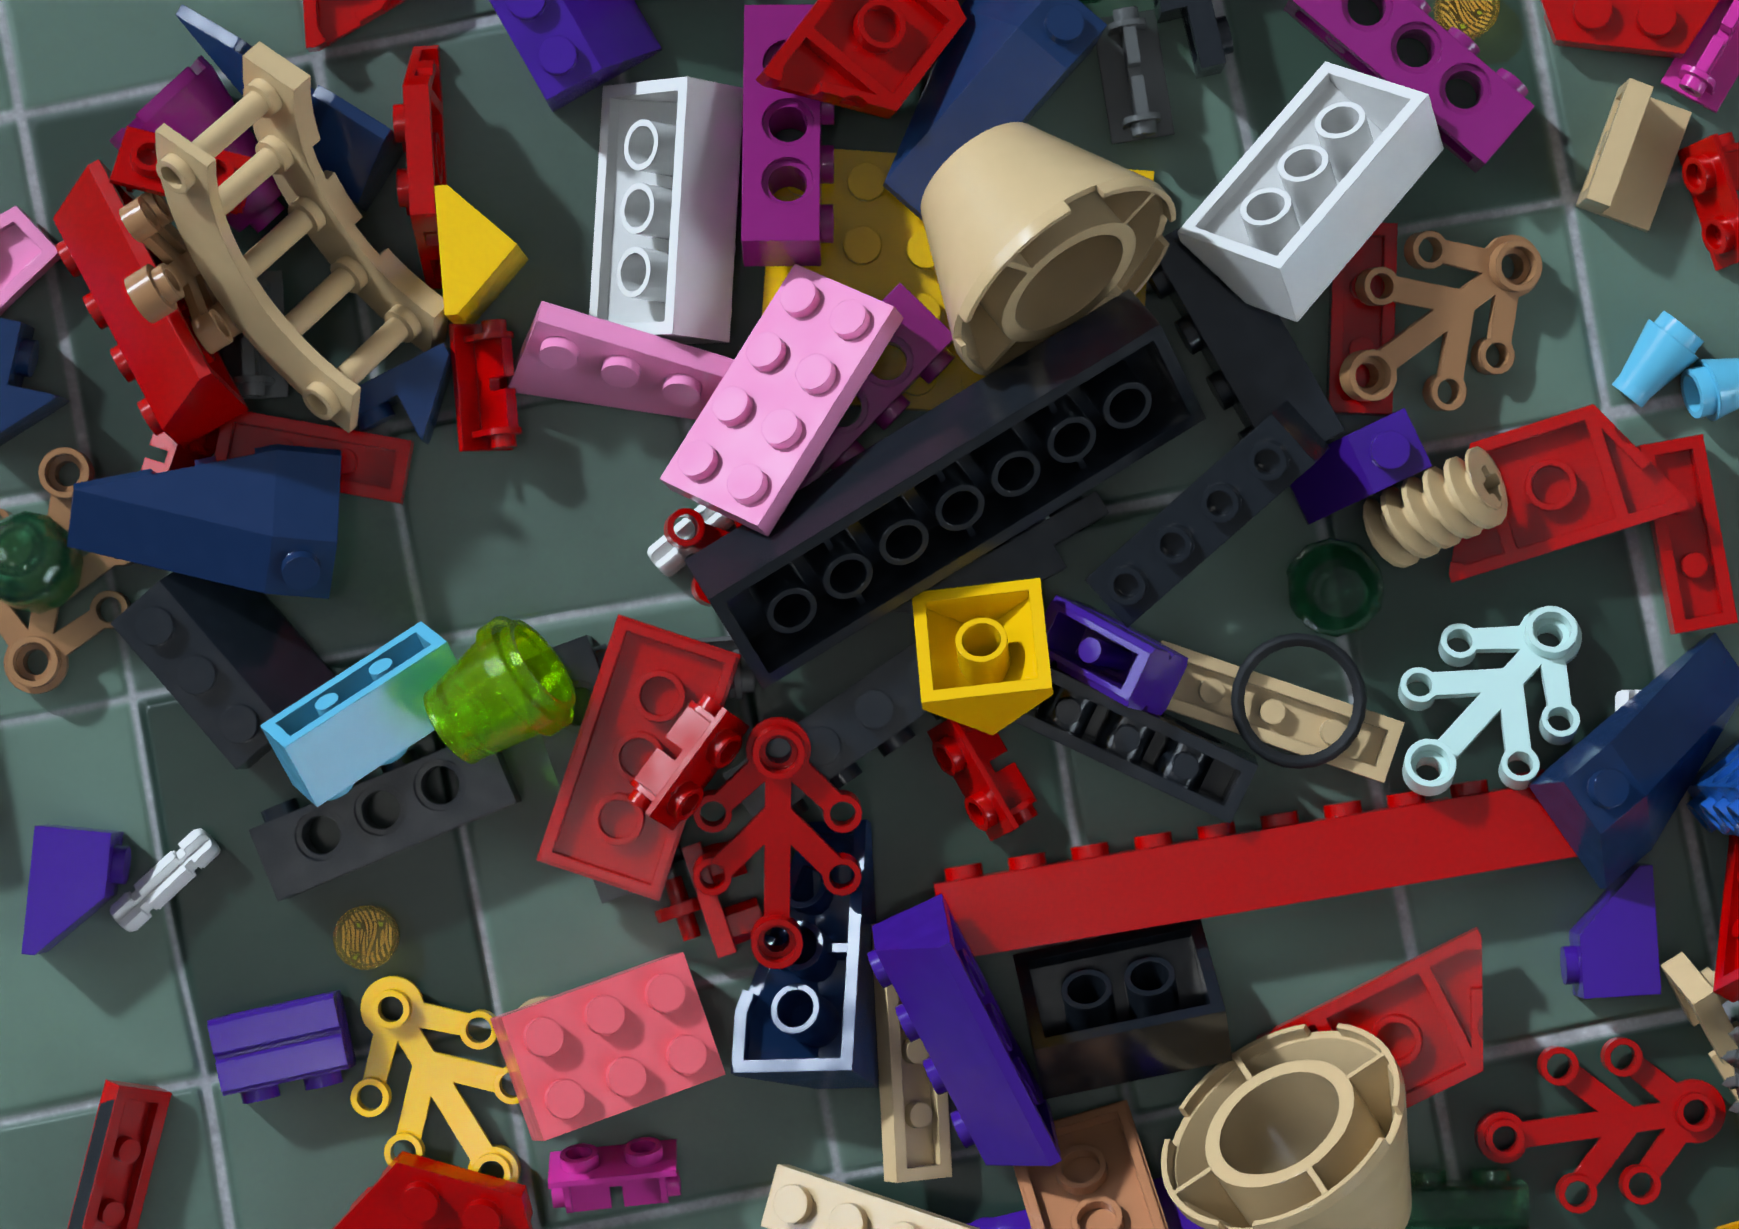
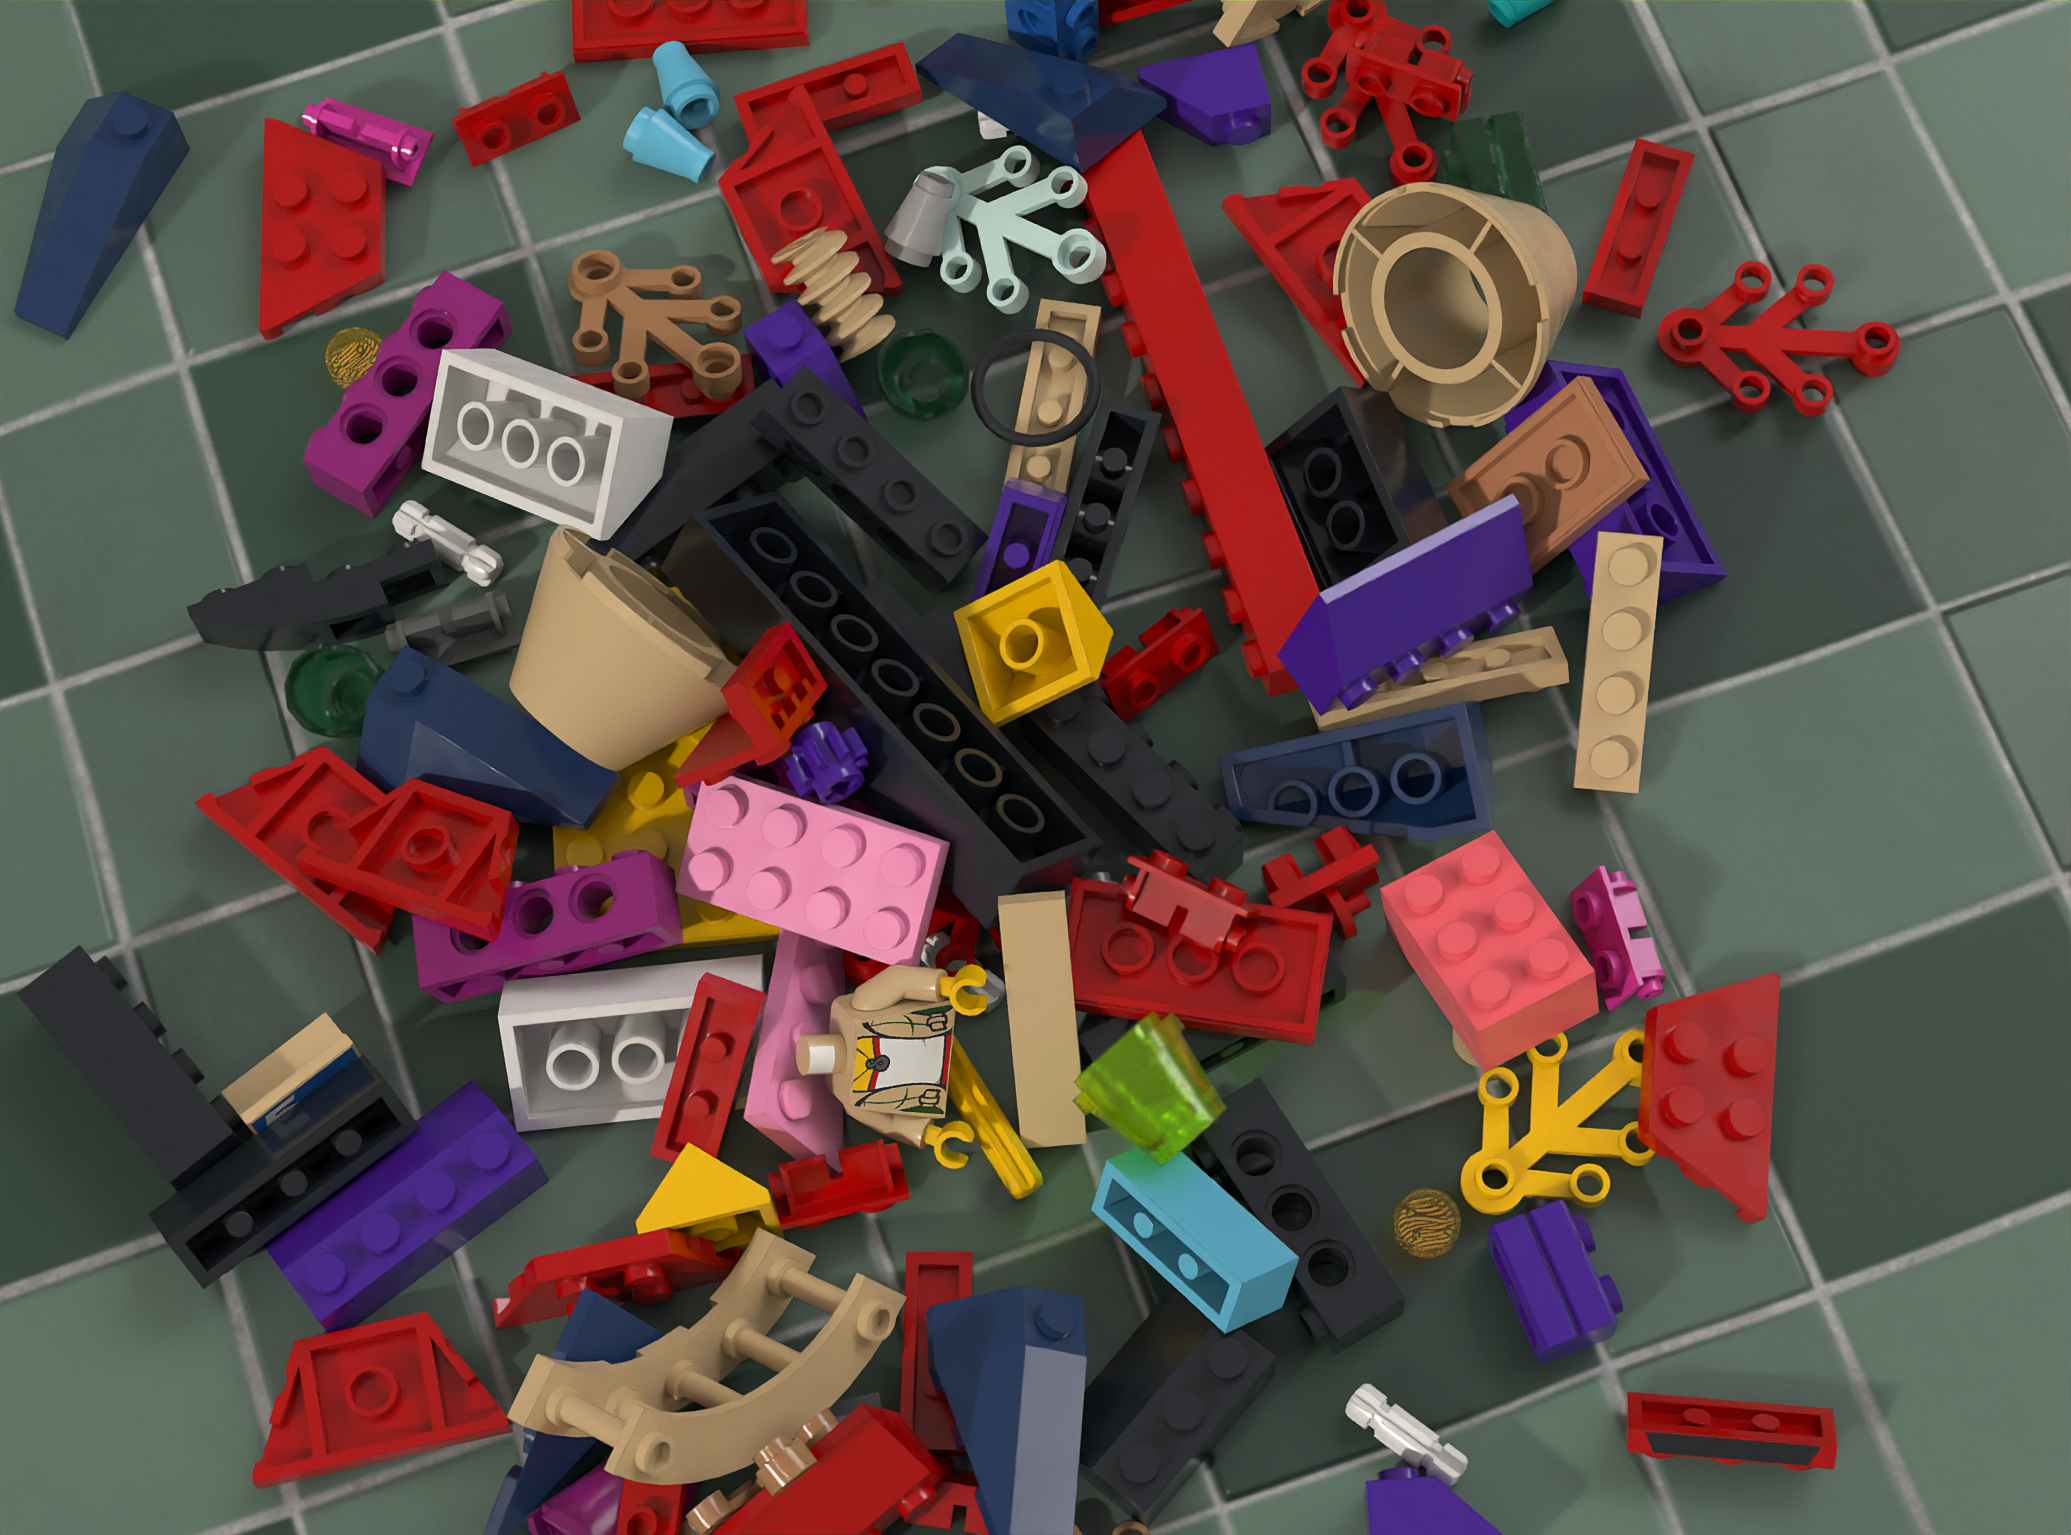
camera: 100 degrees left, 20 degrees down
dark blue slope [357,343,452,444] -> none
red plant [693,717,862,969] -> none
tan panel [1576,78,1692,232] -> none
none -> white axle [392,500,504,587]
none -> red plate [650,972,768,1164]
none -> red bracket [673,621,828,789]
none -> dark purple gear [785,721,869,804]
none -> torso [796,964,989,1169]
none -> light grey cone [884,171,955,267]
none -> yellow axle [947,1034,1043,1199]
none -> tan tile [998,890,1087,1149]
none -> red hinge [1345,29,1474,122]

